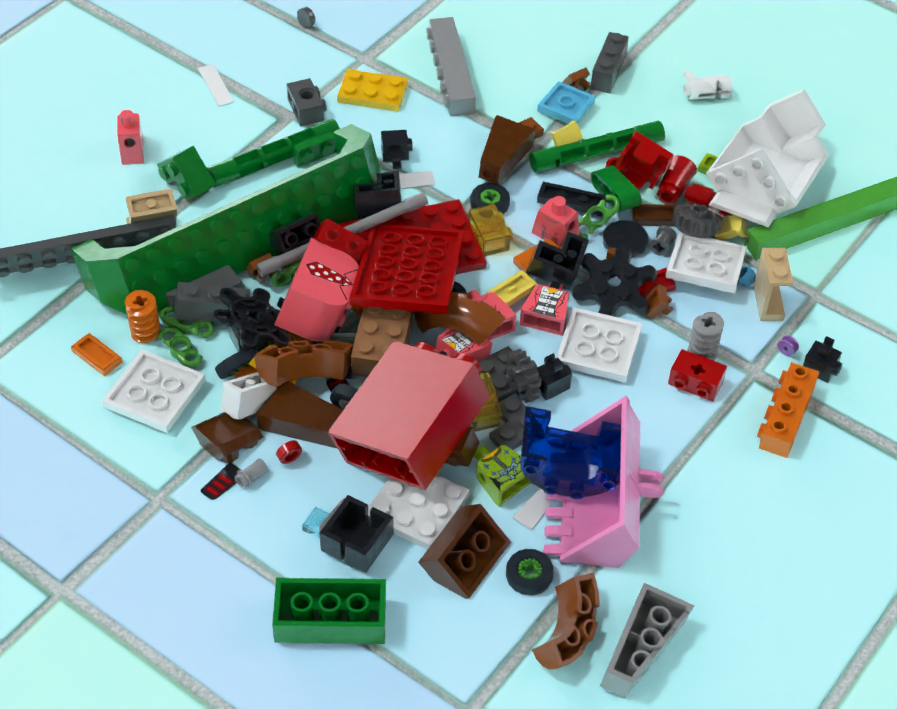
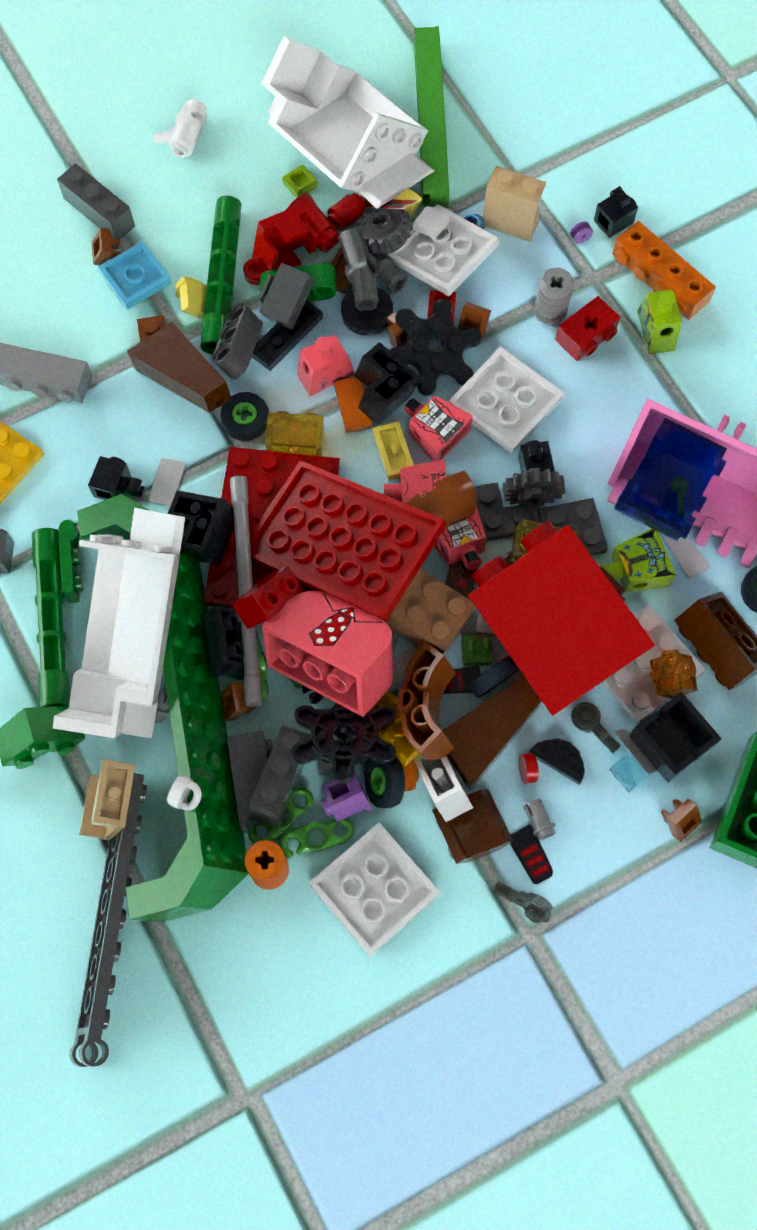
camera: 65 degrees left, 20 degrees up
orange tile [71,333,123,377] -> none
bright green piece [579,195,621,239] -> none
none -> white panel [53,508,185,738]
none -> white tile [167,775,202,811]
none -> dark grey beam [212,303,263,380]
none -> dark grey piece [259,263,315,329]
none -> medium lavender brick [321,772,373,822]
none -> dark grey piece [338,227,380,311]
none -> white tile [412,206,450,239]
none -> clear smoke plate [493,881,553,923]
none -> black tile [528,738,585,785]
none -> clear smoke plate [571,702,621,754]
none -> lime torso [637,290,682,355]
none -> clear orange brick [650,650,698,699]
none -> dark orange tile [661,799,702,842]
none -> hand [669,475,689,517]

